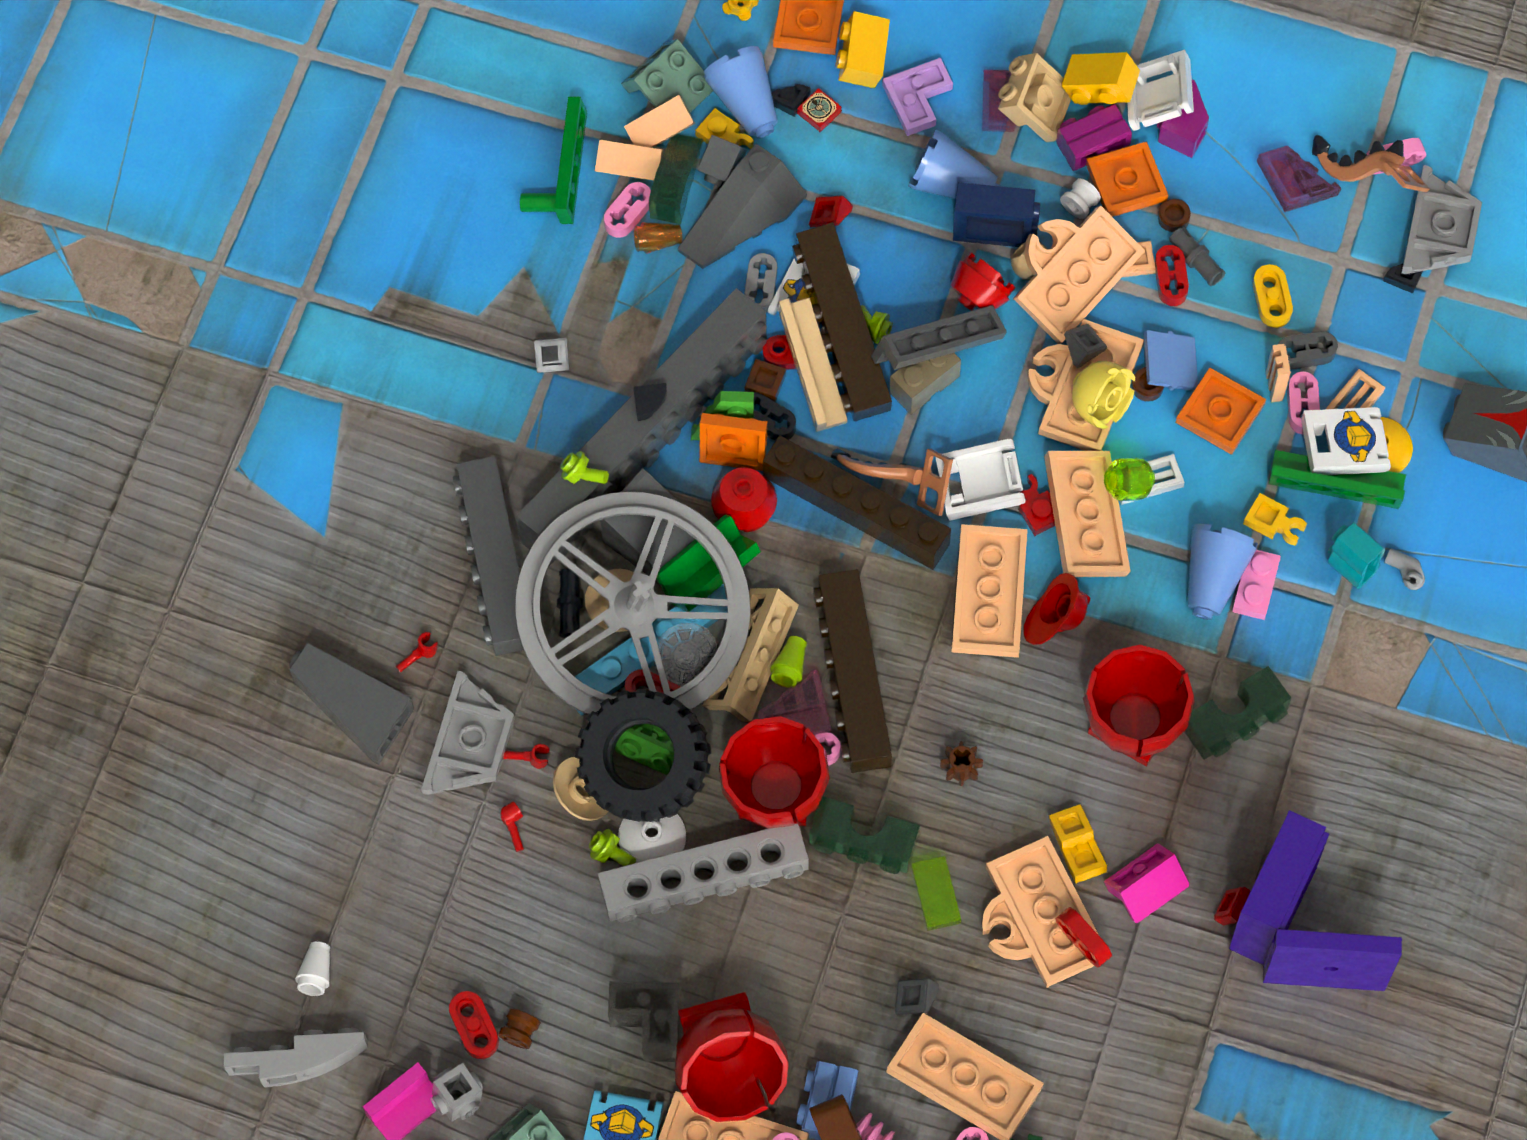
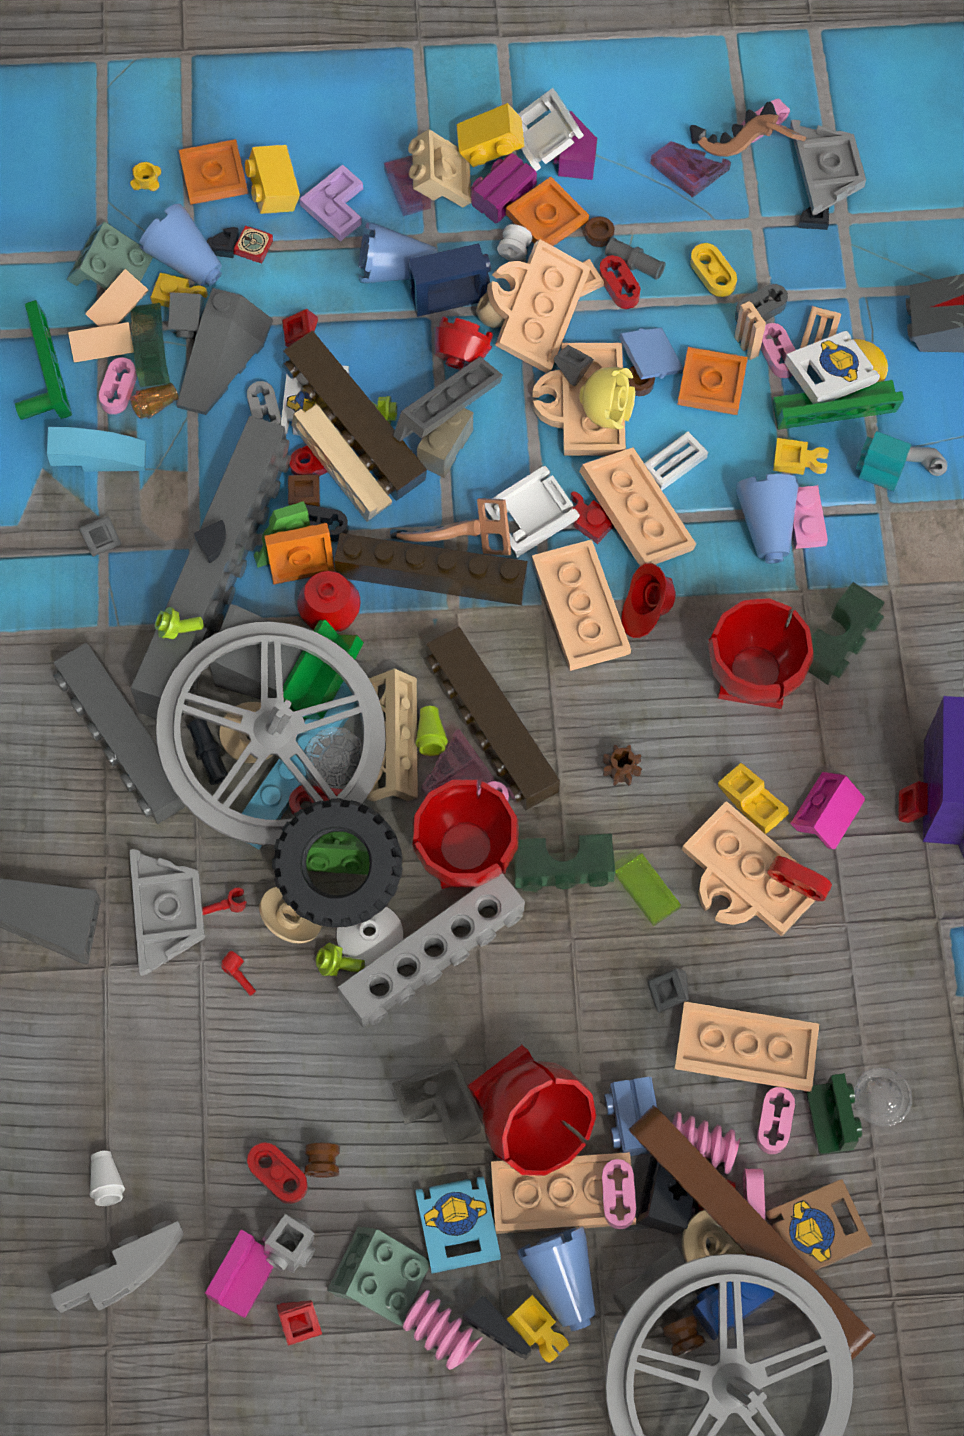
camera: 25 degrees left, 0 degrees up
red hand [396,632,438,673] -> none
clear neon green head [1104,457,1155,501] -> none
none -> medium azure slope [47,427,146,472]

